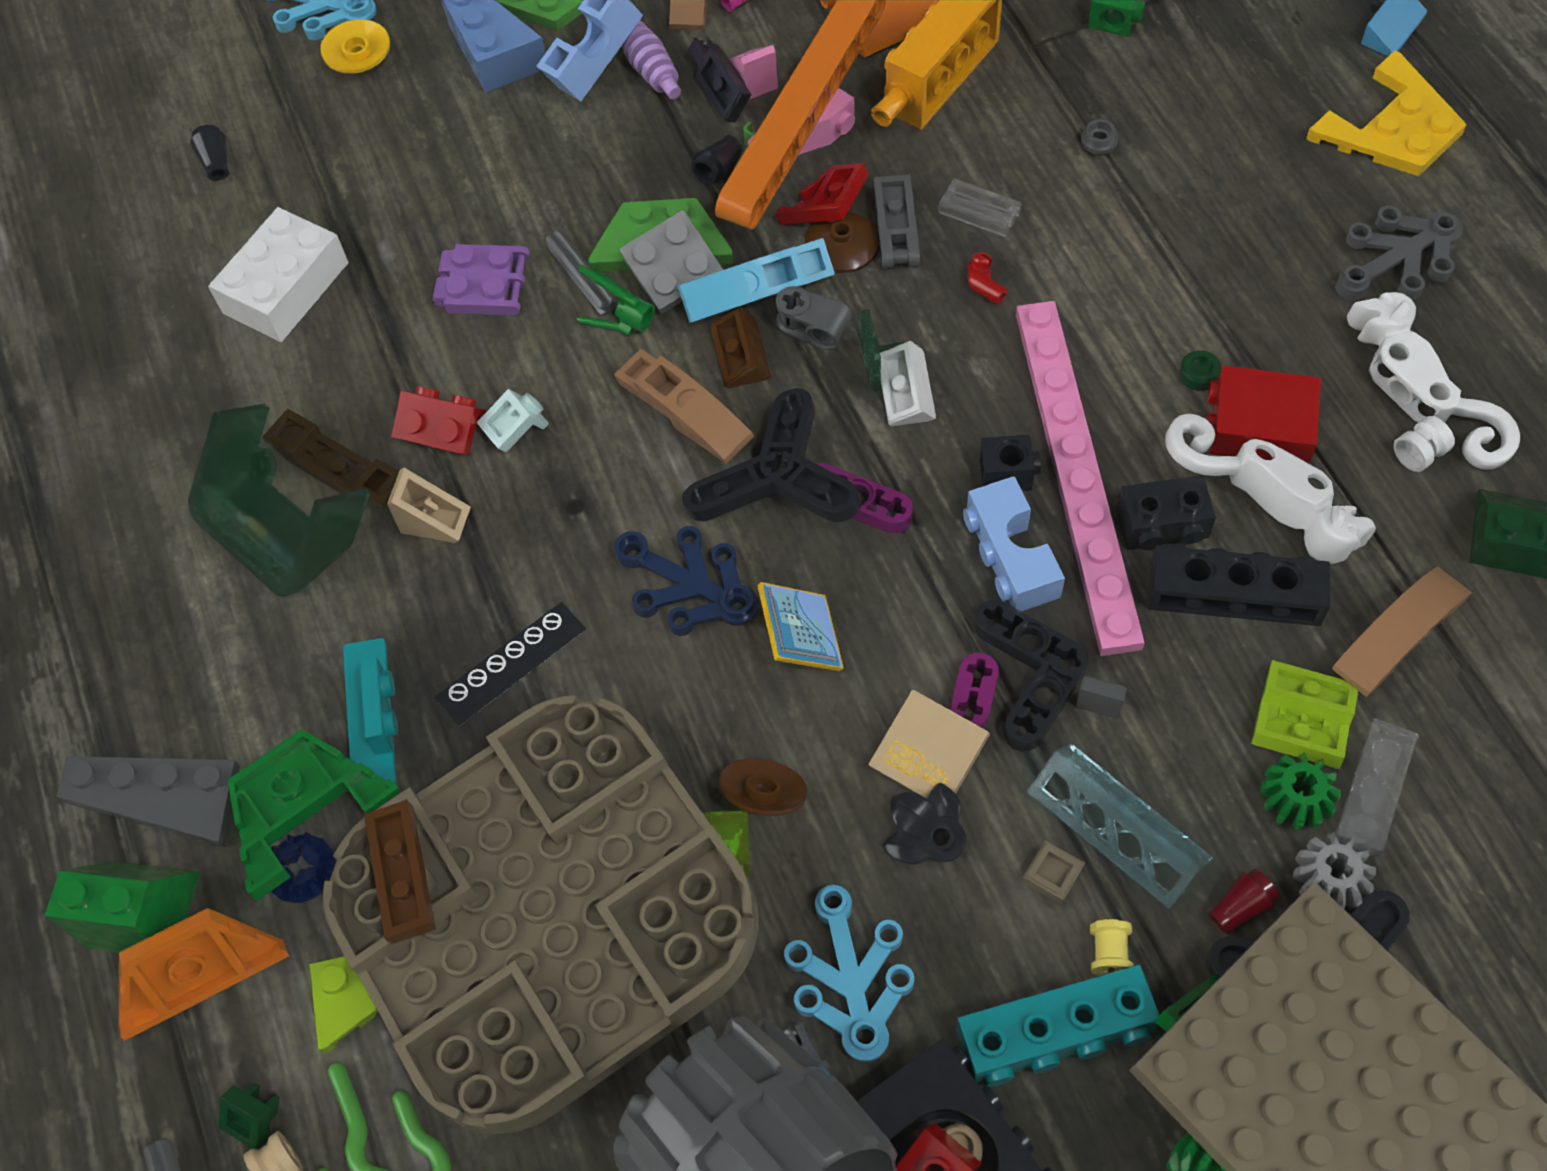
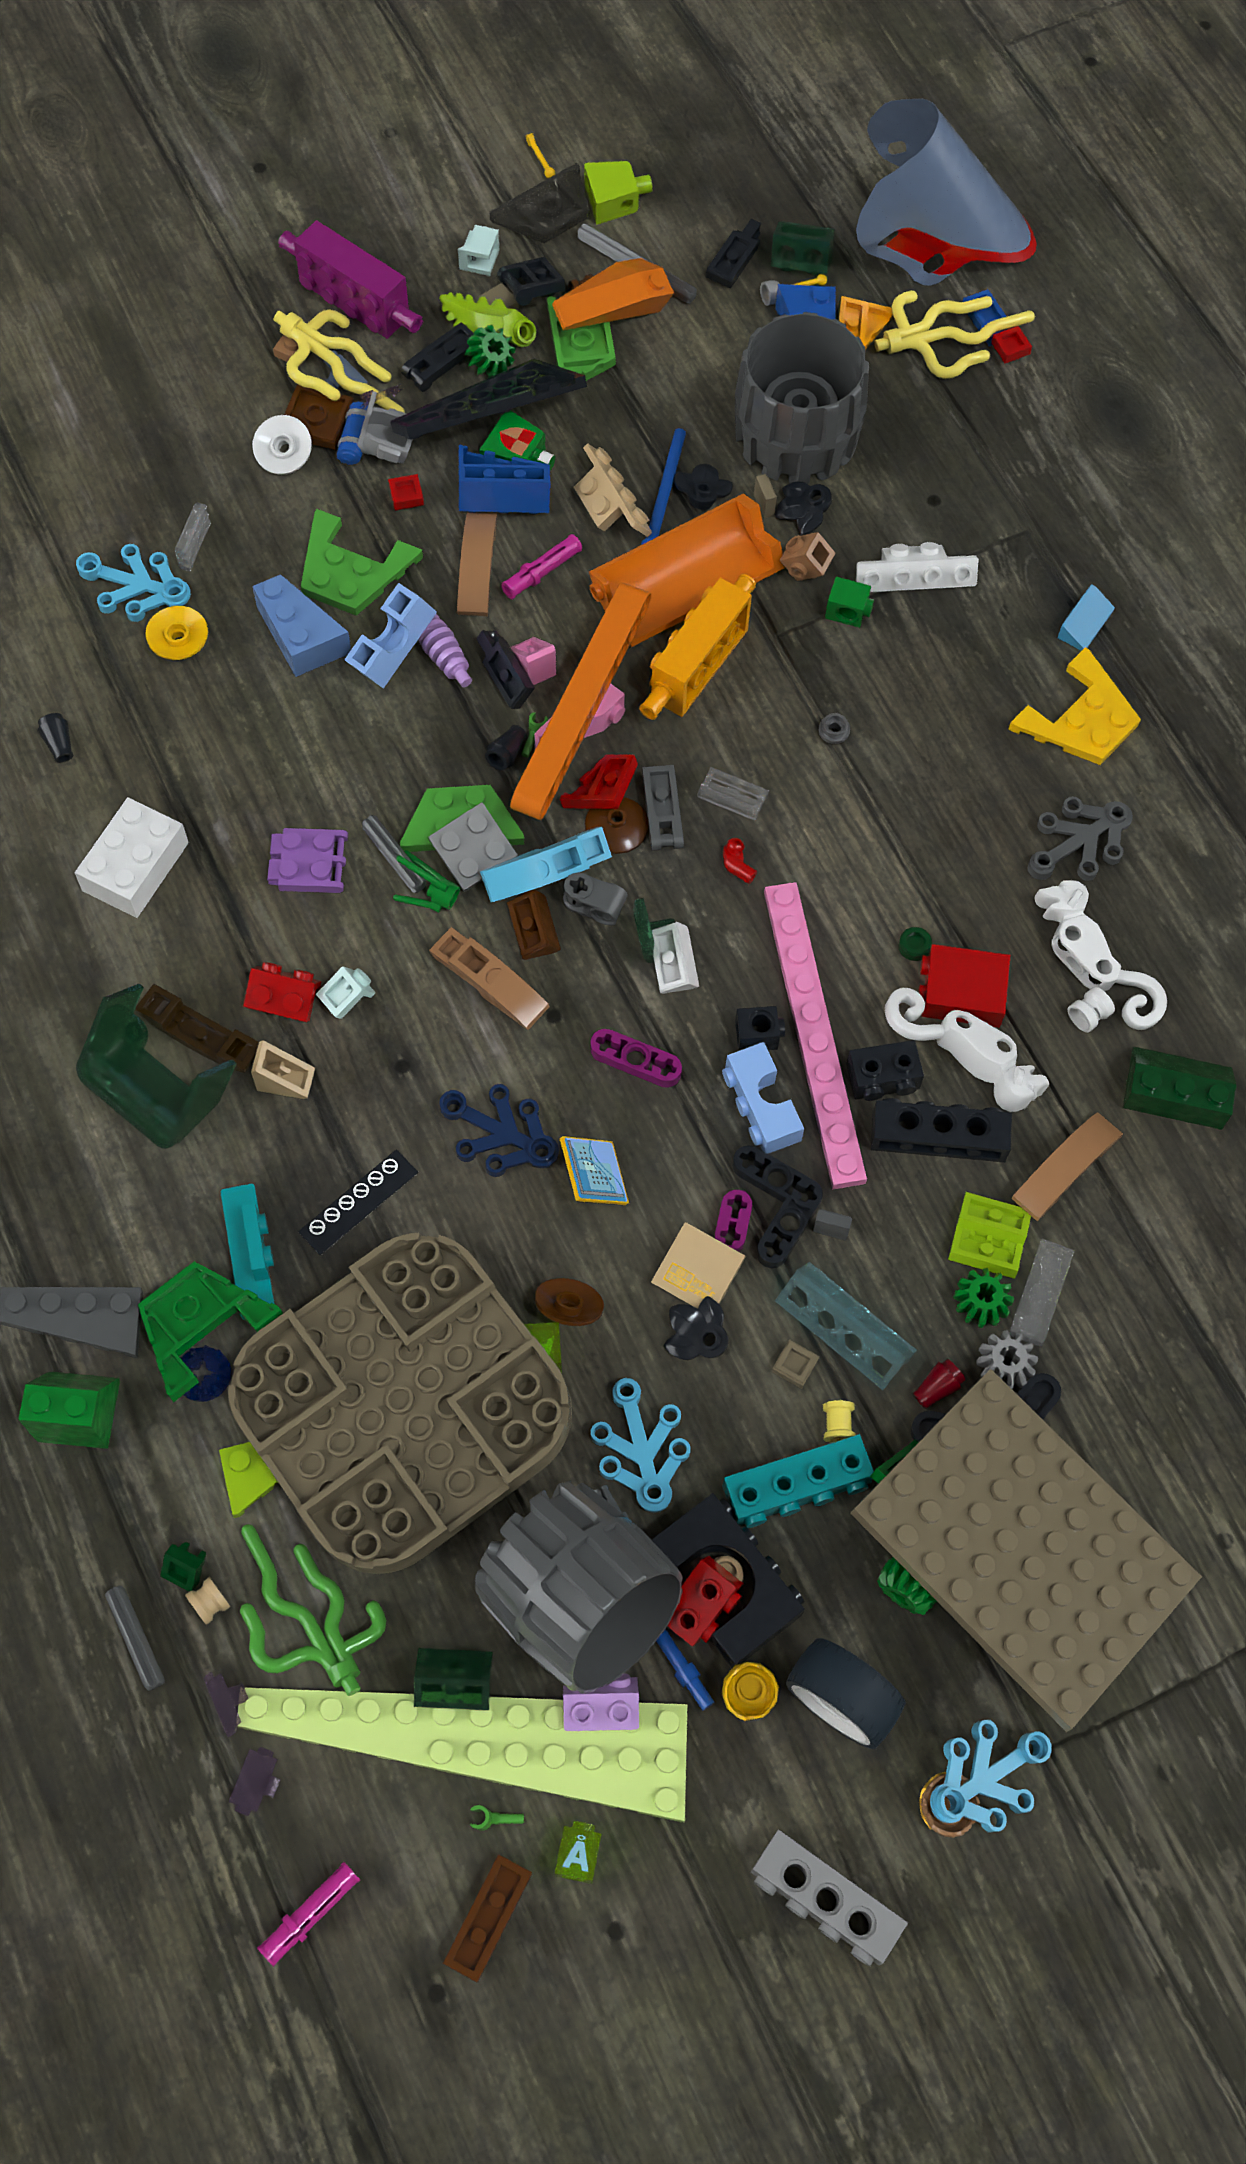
camera: 10 degrees left, 5 degrees up
orange wing [118,908,290,1041] -> none
reddish brown plate [364,800,436,945] -> none
black piece [682,388,861,522] -> none

